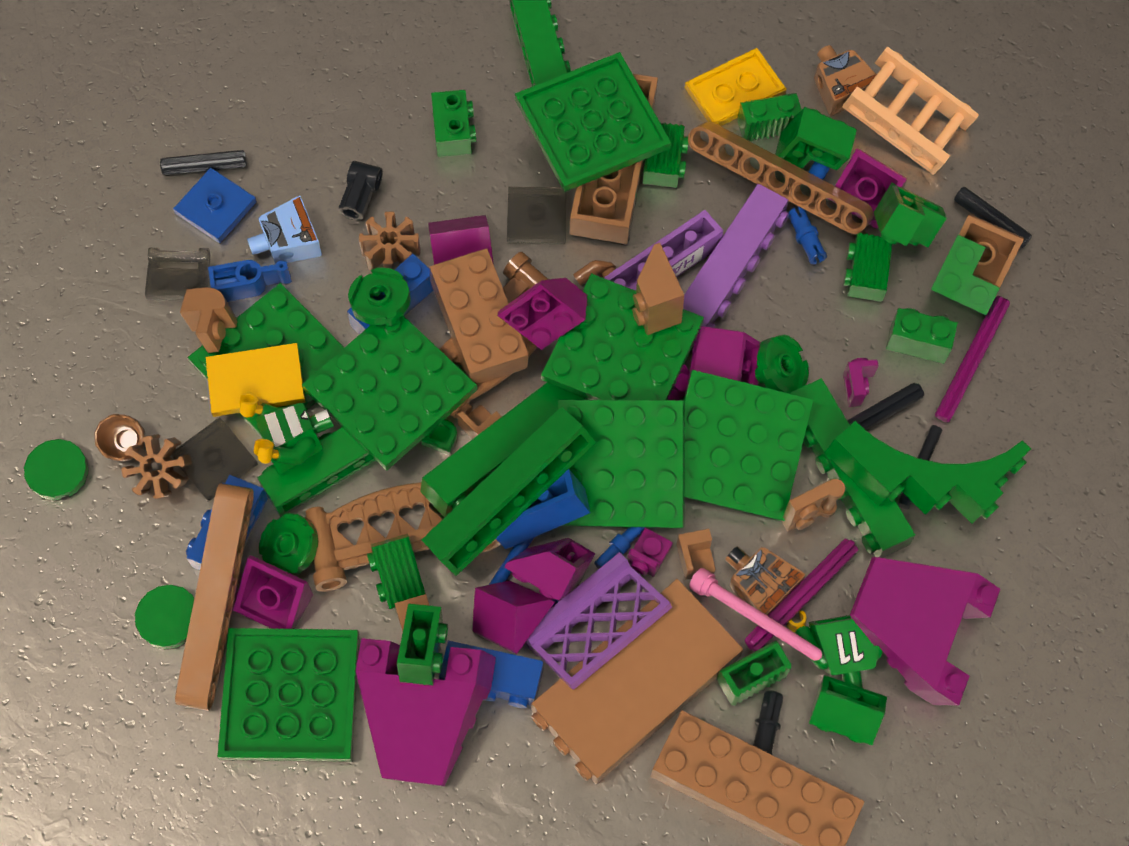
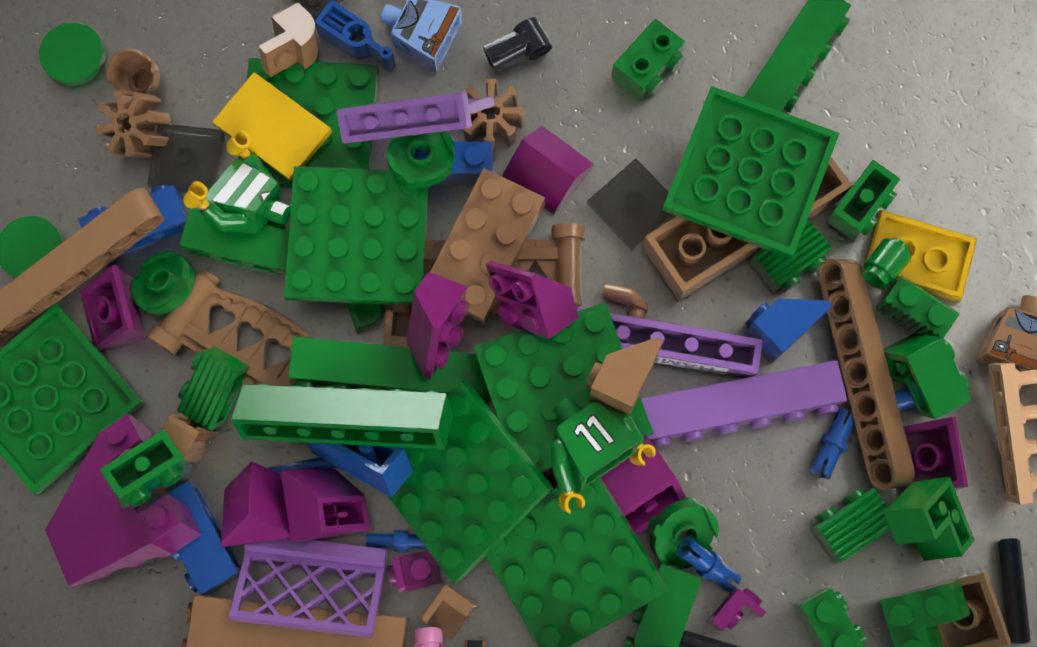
camera: 50 degrees right, 10 degrees up
none -> medium lavender fence [337,92,495,143]
none -> magenta slope [406,272,469,380]
none -> green torso [550,397,656,514]
none -> blue pin [676,537,741,593]
none -> blue slope [743,298,833,364]
none -> green brick [826,160,900,241]
none -> green brick [862,238,911,289]

